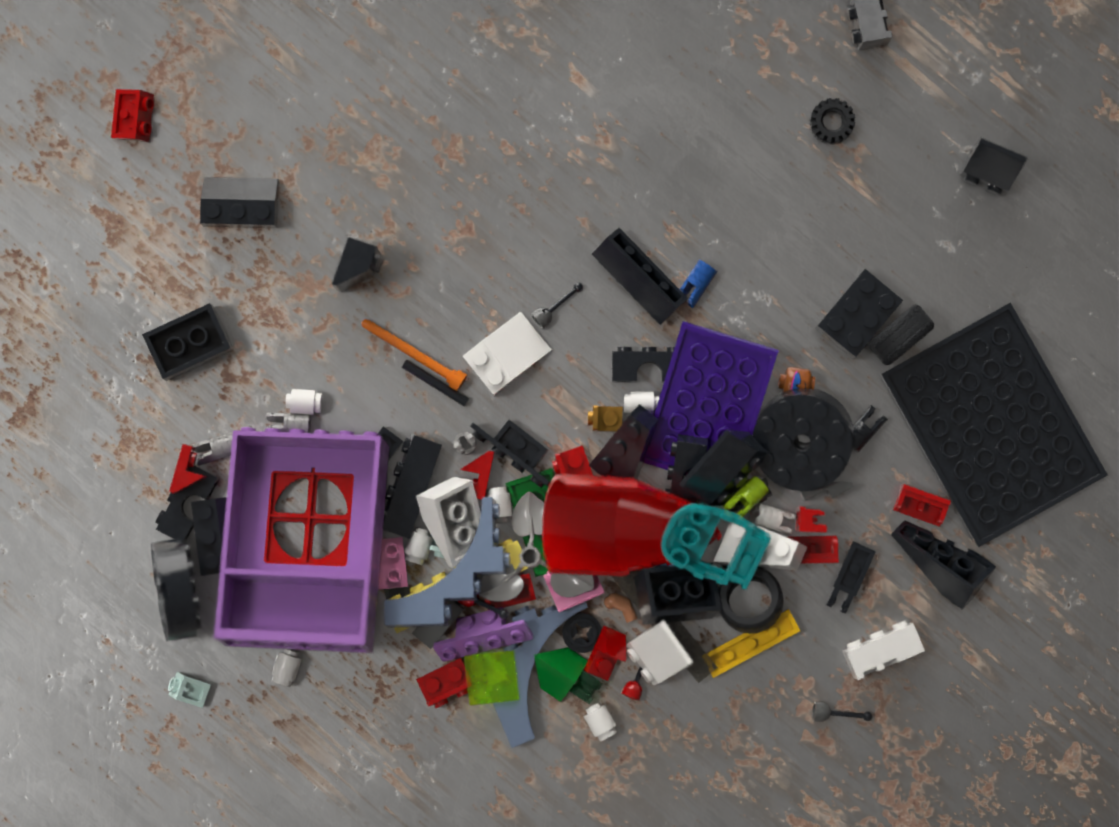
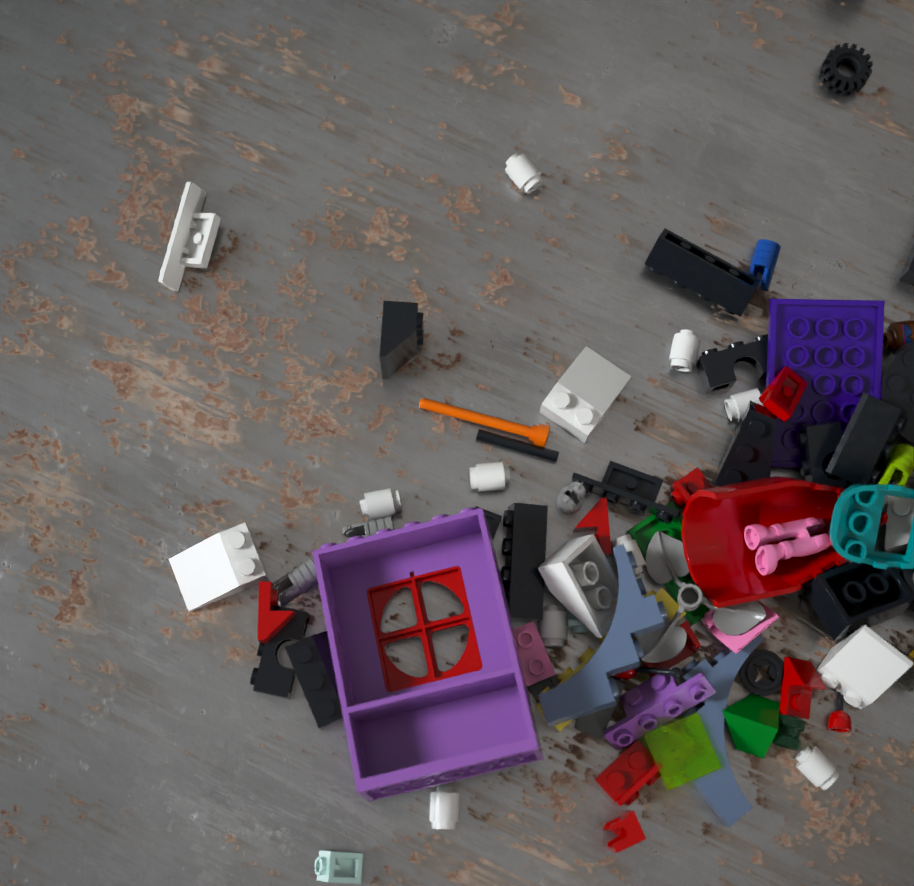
camera: 20 degrees left, 10 degrees down
red bracket [111,89,154,142] -> none
black brick [142,303,234,381] -> none
black brick [151,538,202,641] -> none
black slope [200,177,278,228] -> none
hinge [530,282,583,329] -> none
pearl gold bracket [588,406,623,432] -> none
nougat arm [604,593,638,623] -> none
none -> white bracket [158,182,221,291]
none -> white slope [169,523,269,612]
none -> white brick [469,461,510,492]
none -> white brick [505,153,544,194]
none -> red hinge [603,810,646,853]
none -> white brick [669,330,701,372]
none -> bright pink piece [744,517,832,575]
none -> red slope [759,365,808,422]

